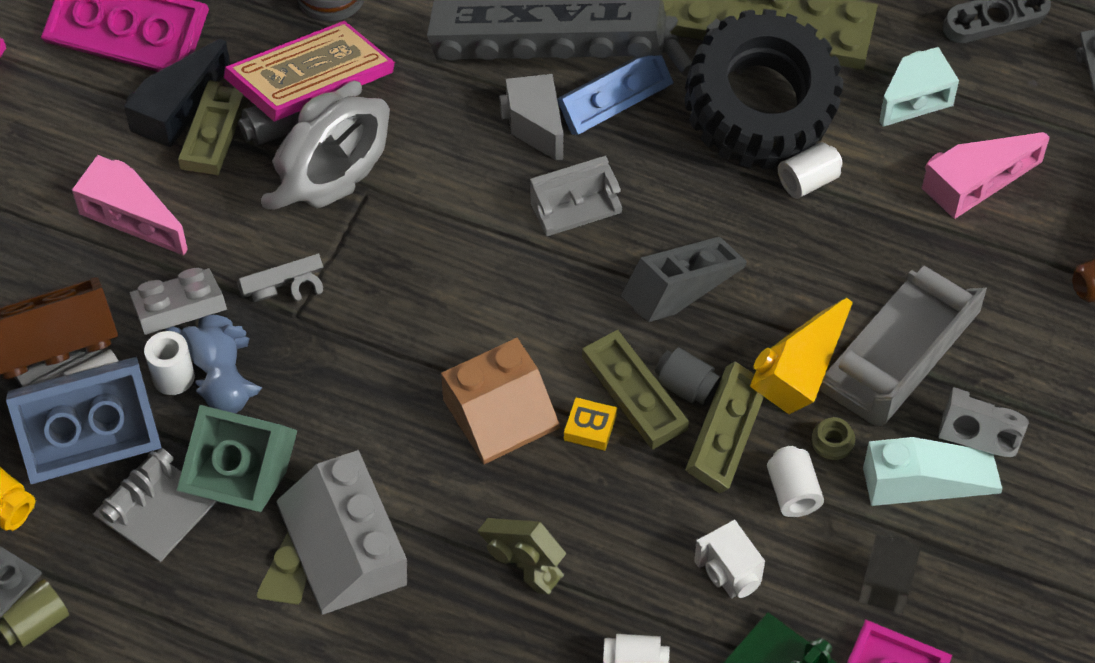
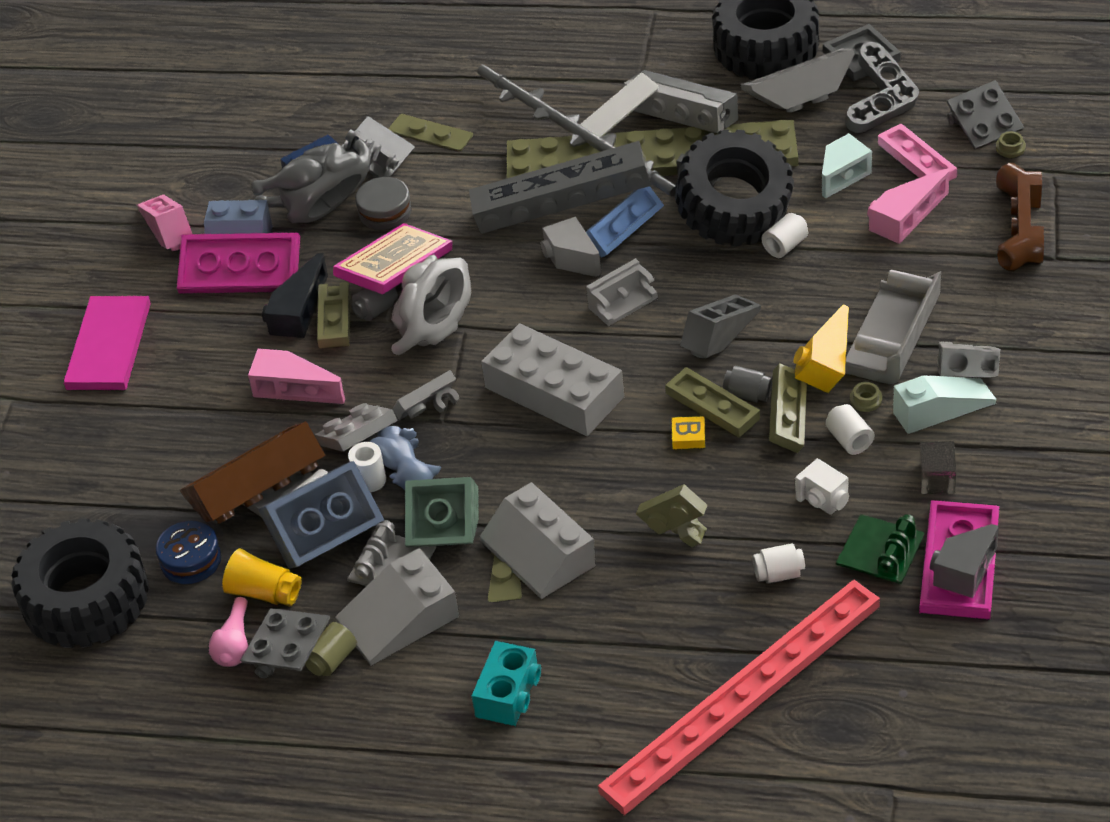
camera: 10 degrees left, 10 degrees down
medium nougat slope [441,338,560,464] -> none
none -> light grey slope [335,548,459,666]
none -> light grey brick [481,323,624,436]
none -> bright pink plate [878,124,957,181]

